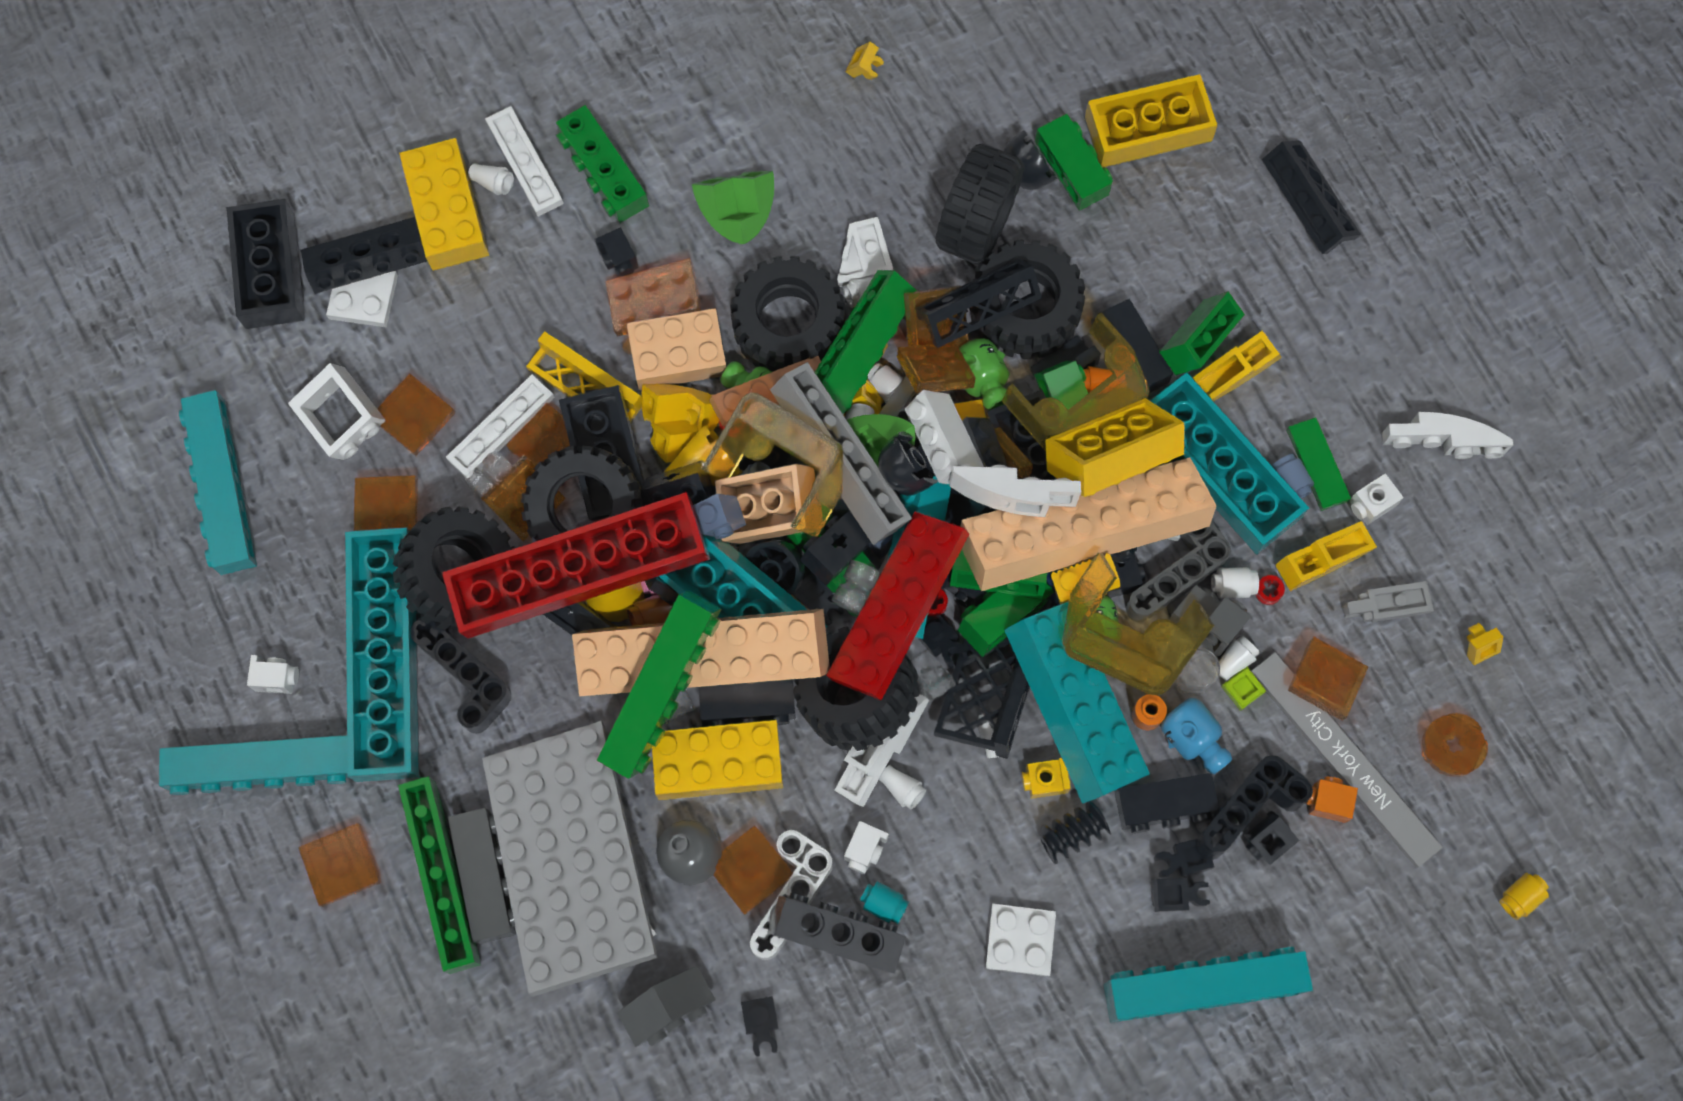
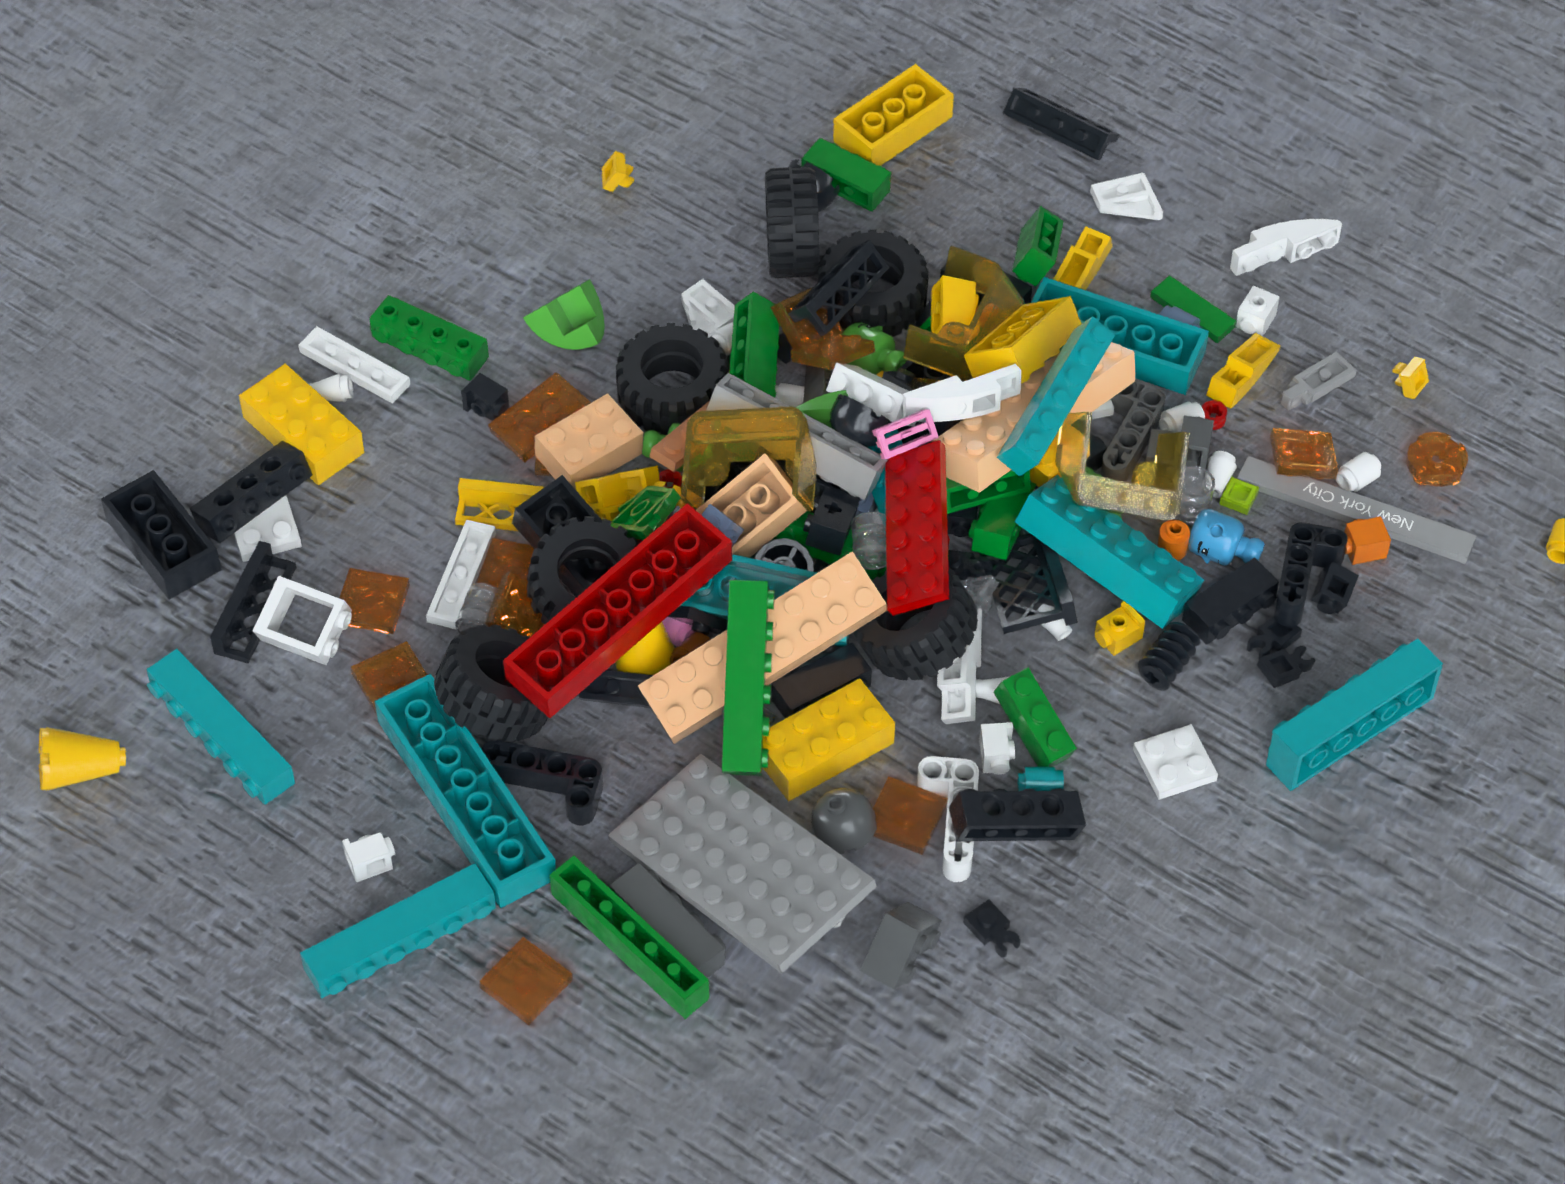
camera: 30 degrees left, 20 degrees down
none -> yellow cone [39,727,126,791]
none -> black fence [210,541,297,663]
none -> green wing [602,486,681,540]
none -> bright pink tile [872,409,939,460]
none -> yellow brick [931,275,979,347]
none -> green brick [993,667,1077,767]
none -> teal brick [996,316,1115,476]
none -> white wing [1090,173,1163,220]
none -> white brick [1335,452,1381,492]

